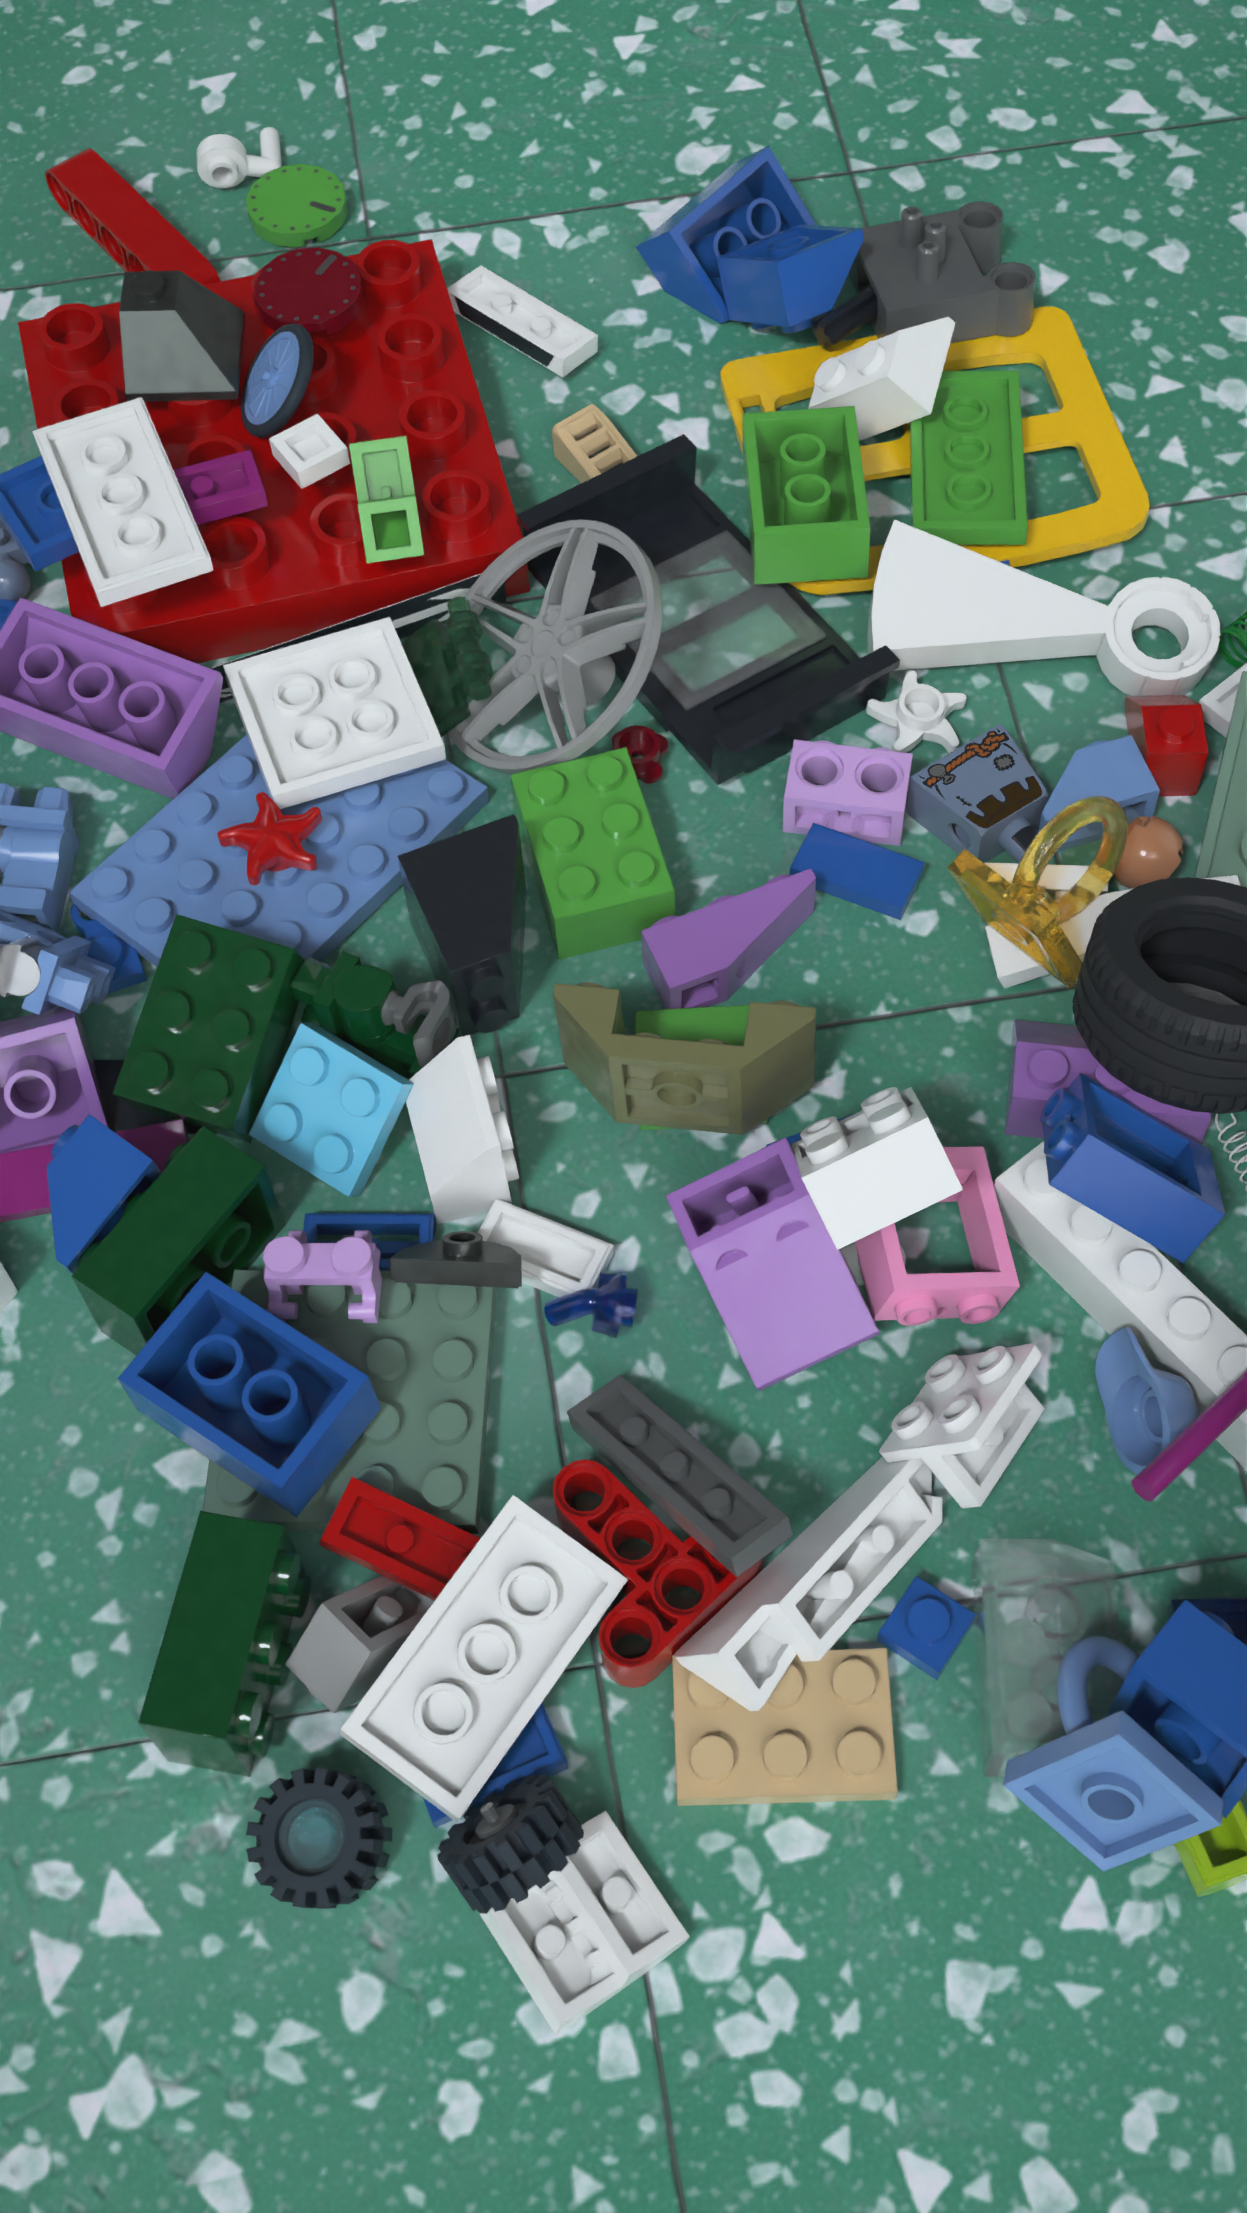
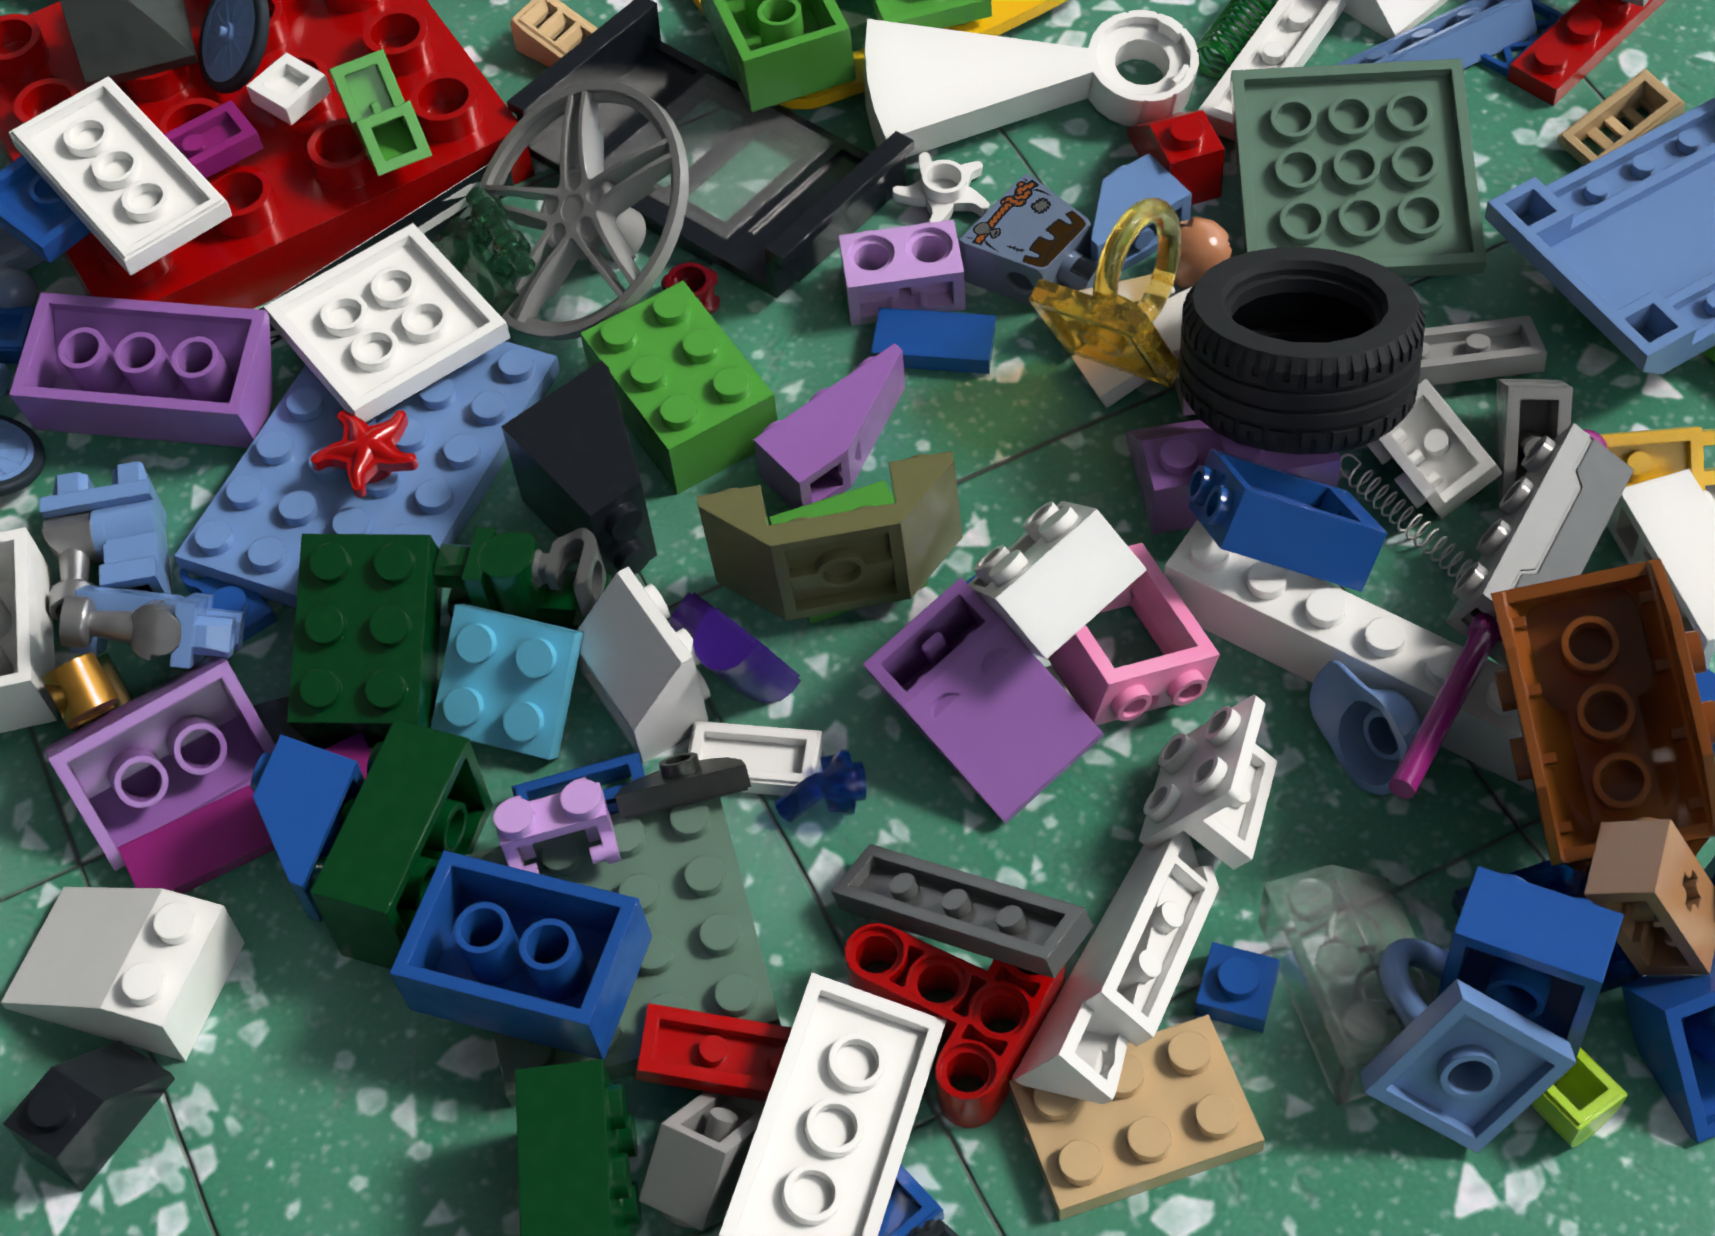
camera: 15 degrees left, 5 degrees down
none -> dark purple brick [669,592,801,703]

